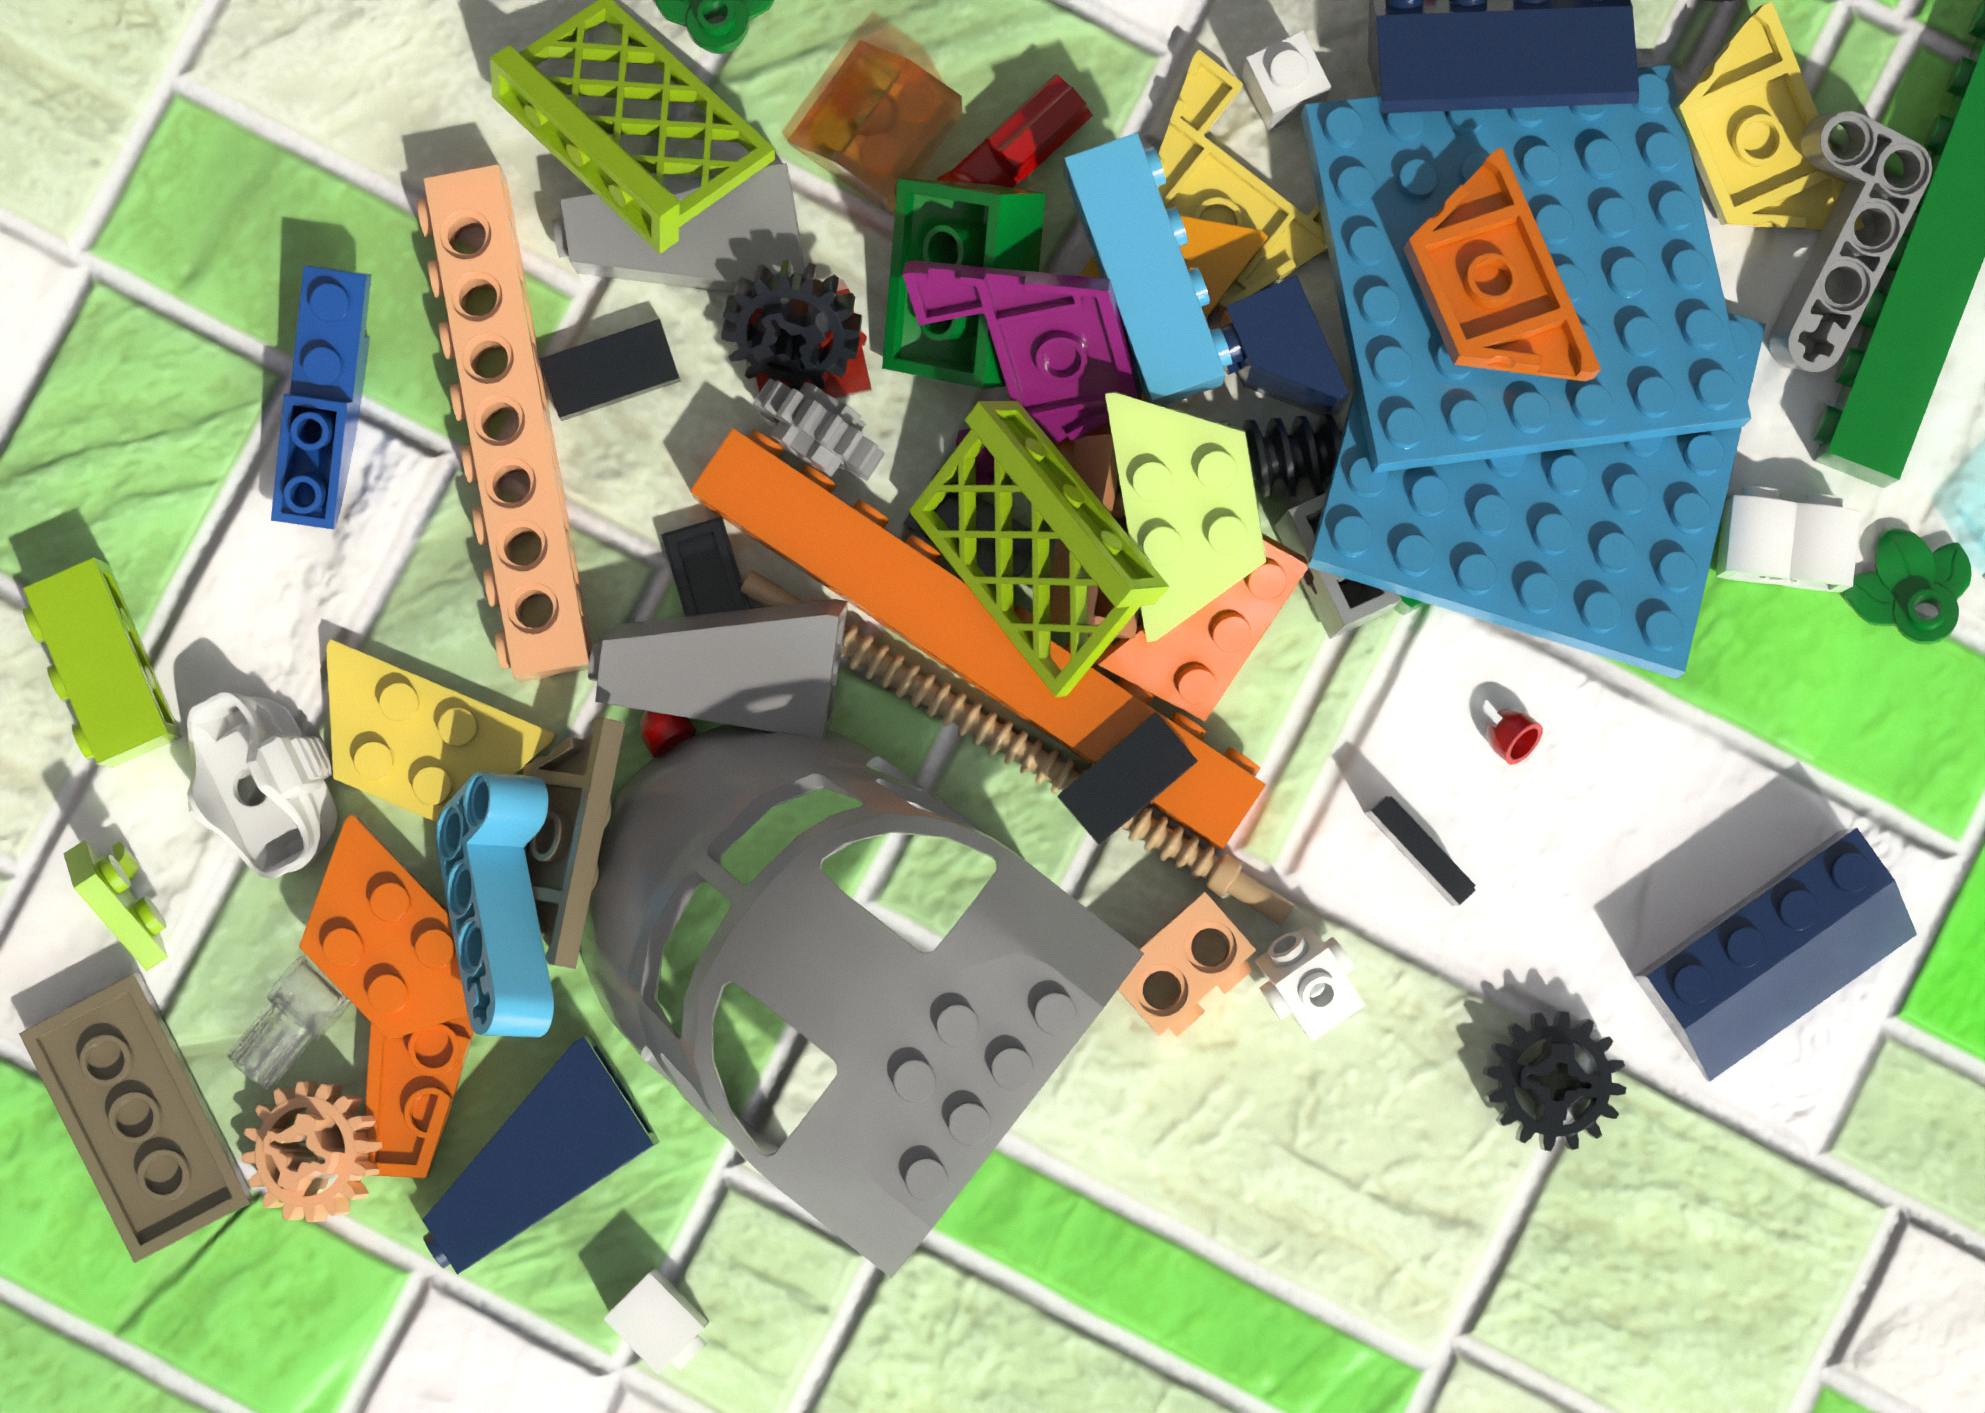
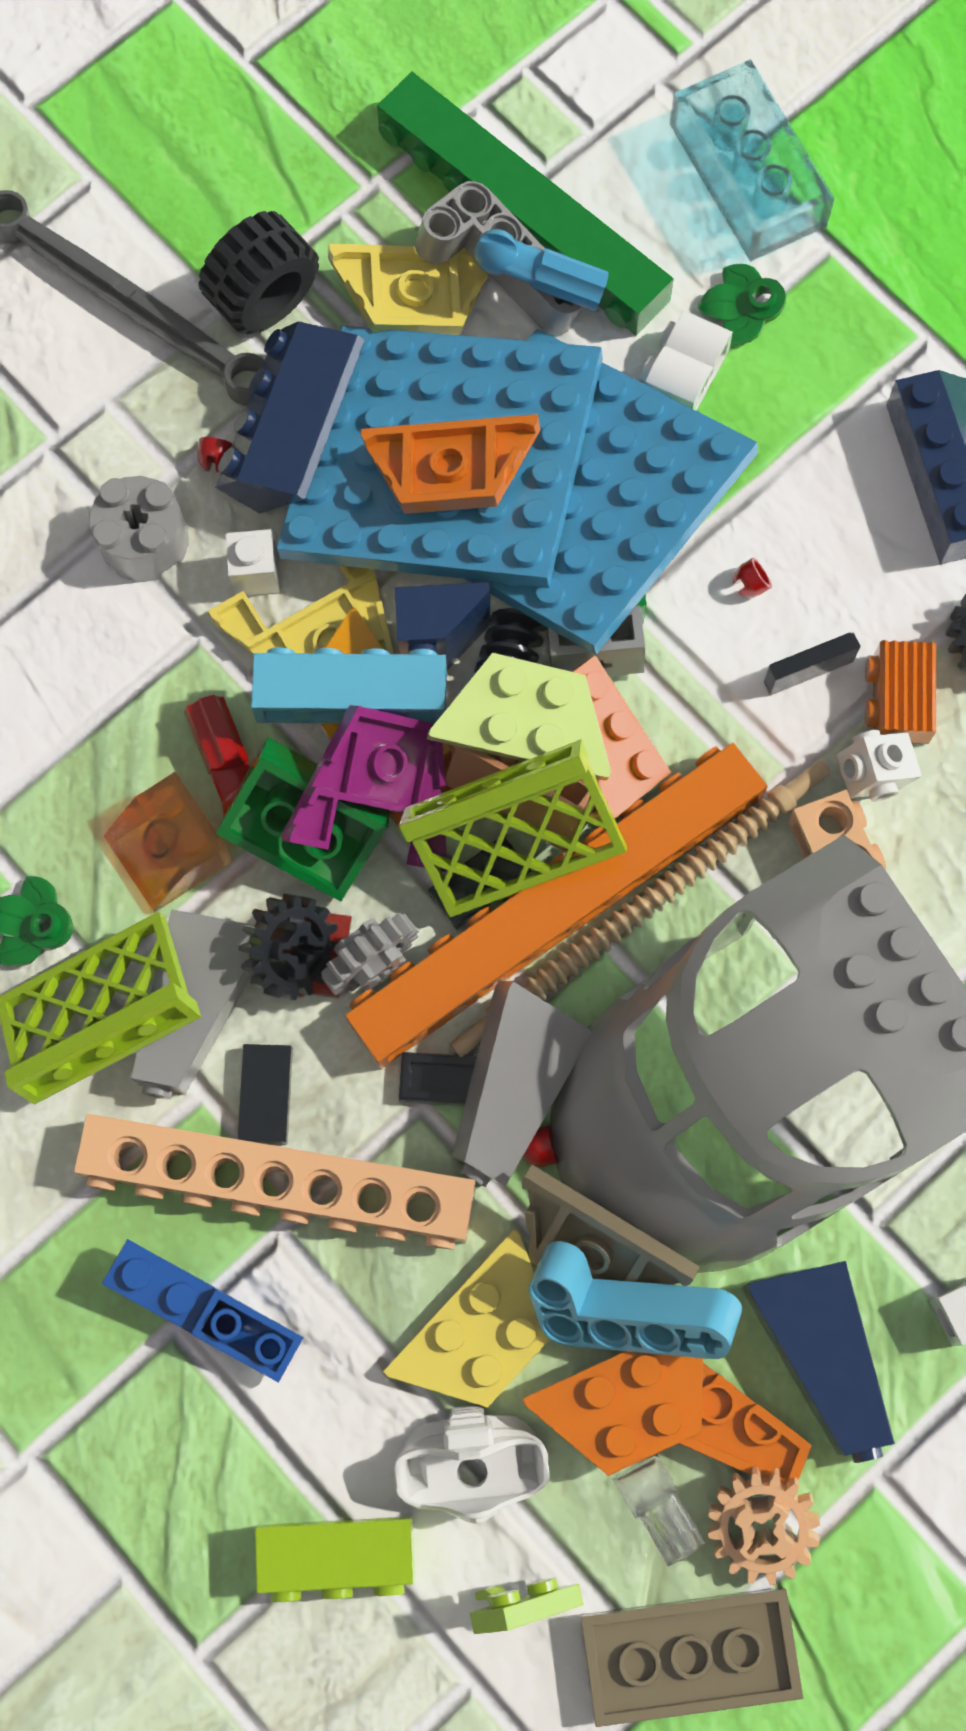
camera: 70 degrees left, 10 degrees down
black tile [1057,712,1198,846] -> none
none -> dark azure piece [474,229,609,311]
none -> orange brick [865,640,936,744]

